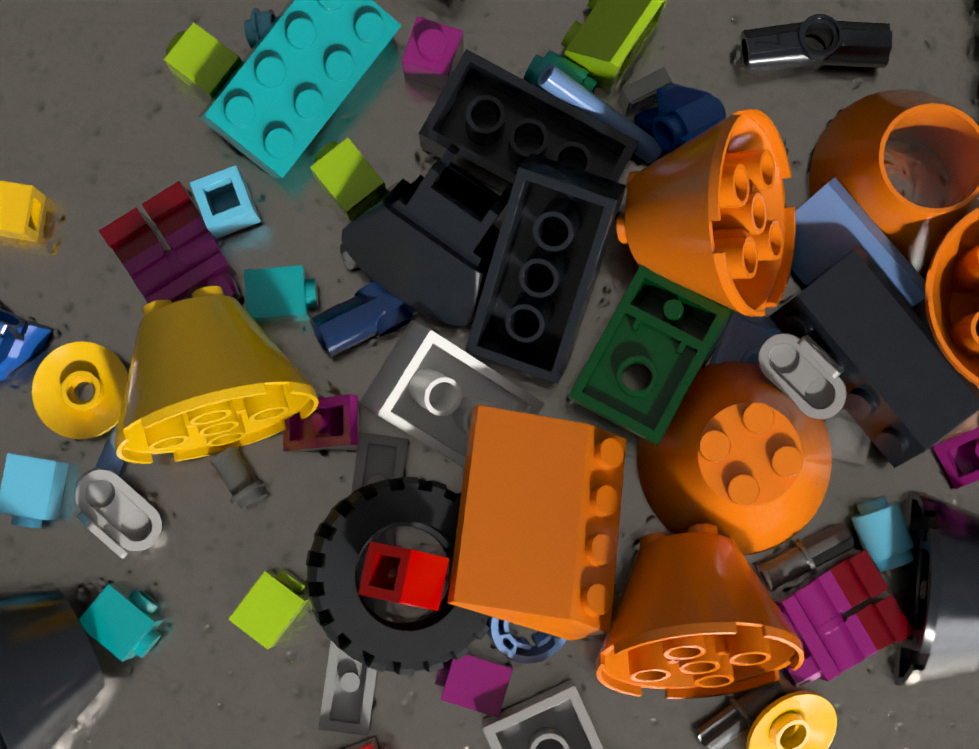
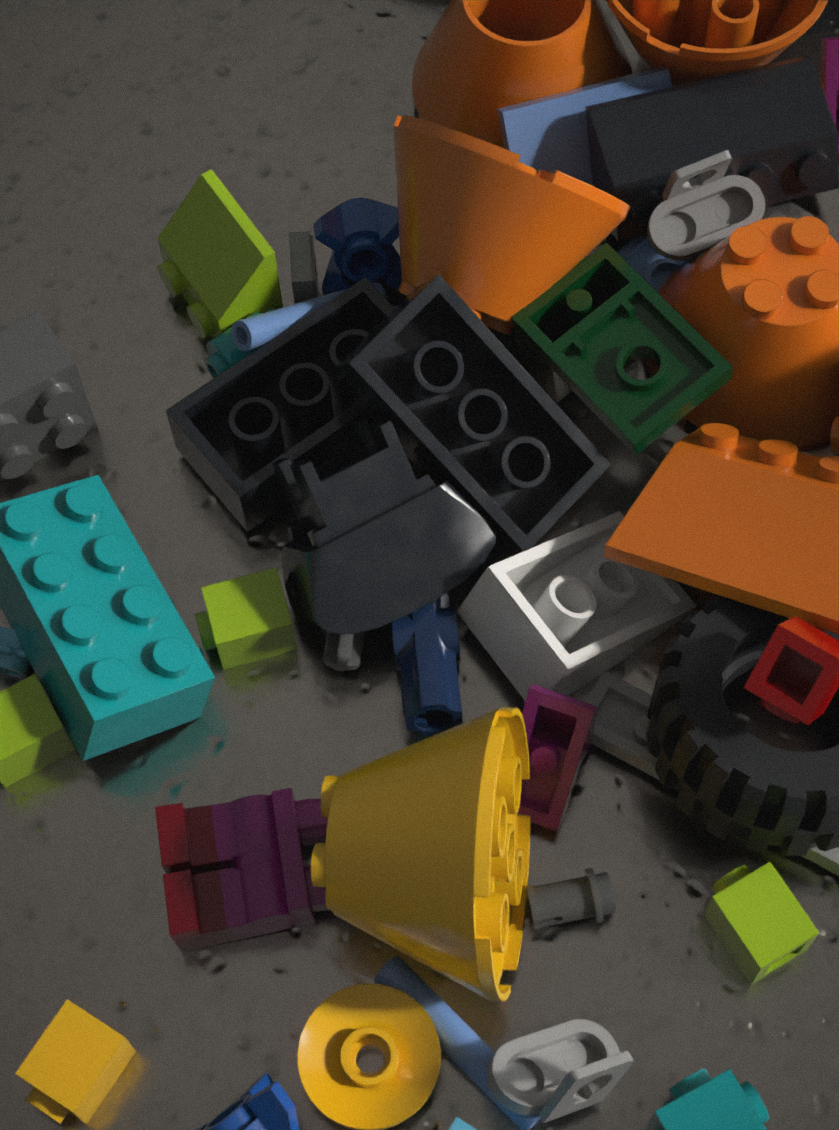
camera: 60 degrees left, 20 degrees down
medium azure brick [190,165,261,239] -> none
teal brick [244,265,318,324] -> none
magenta brick [402,16,464,90] -> none
black piece [740,14,892,74] -> none

